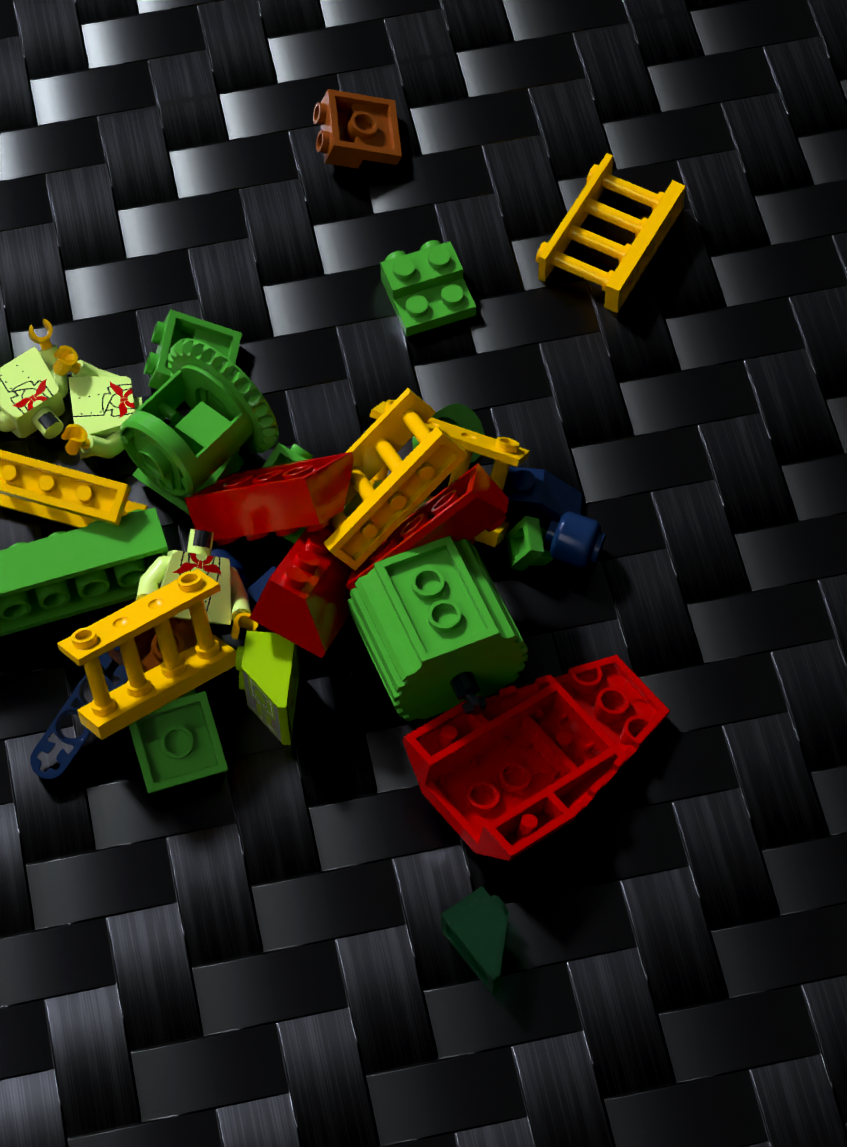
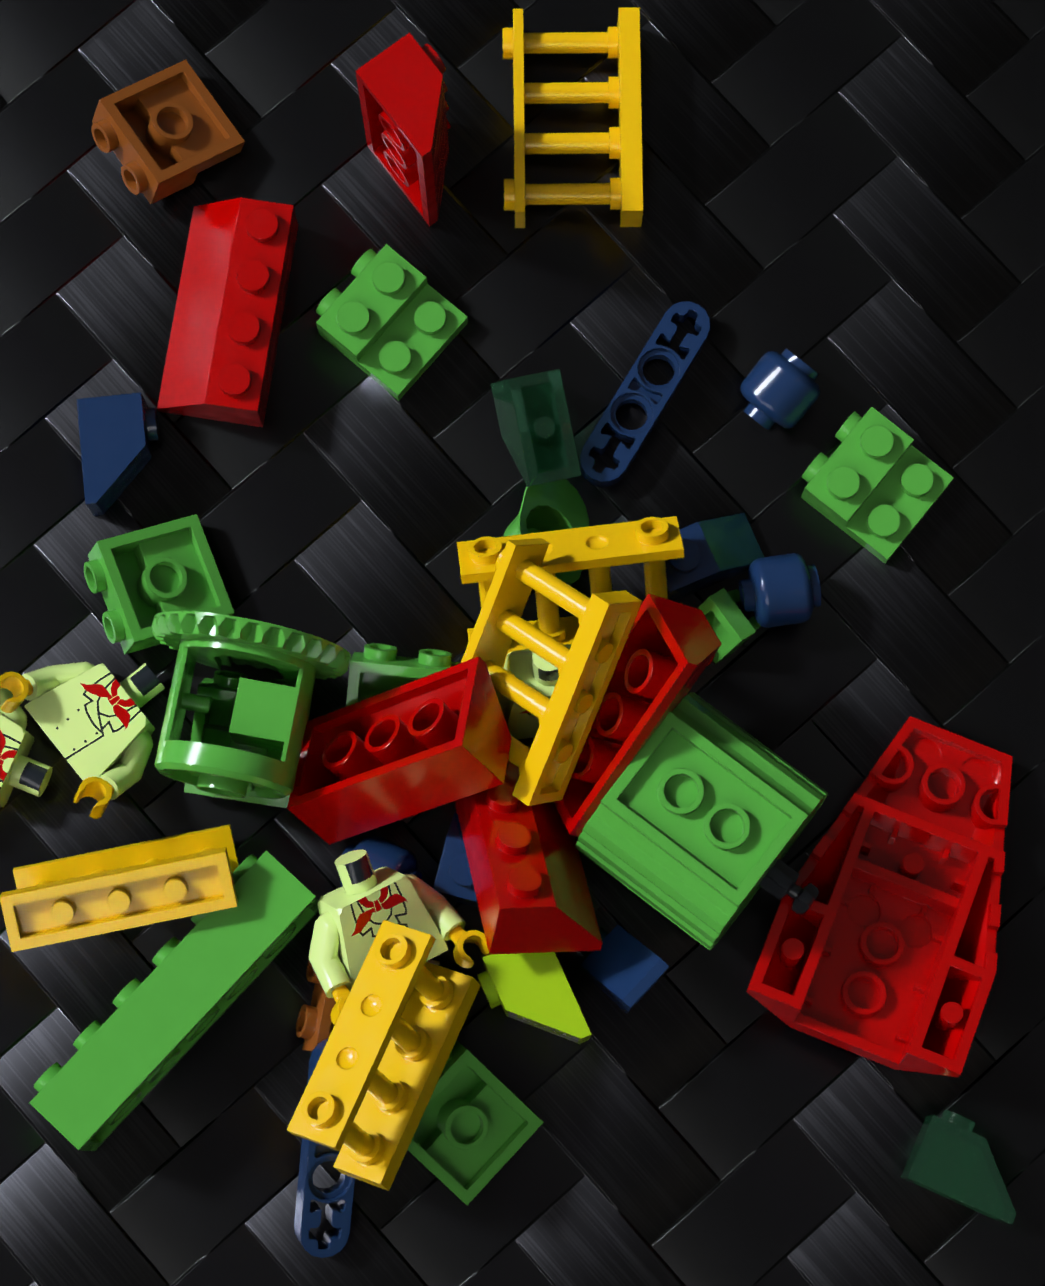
camera: 30 degrees left, 20 degrees up
none -> dark blue slope [76,392,160,516]
none -> red slope [157,197,299,427]
none -> red slope [355,32,450,226]
none -> clear green slope [491,369,581,487]
none -> dark blue slope [579,924,669,1014]
none -> dark blue beam [580,301,710,488]
none -> dark blue head [740,348,820,430]
none -> bright green plate [801,407,954,564]

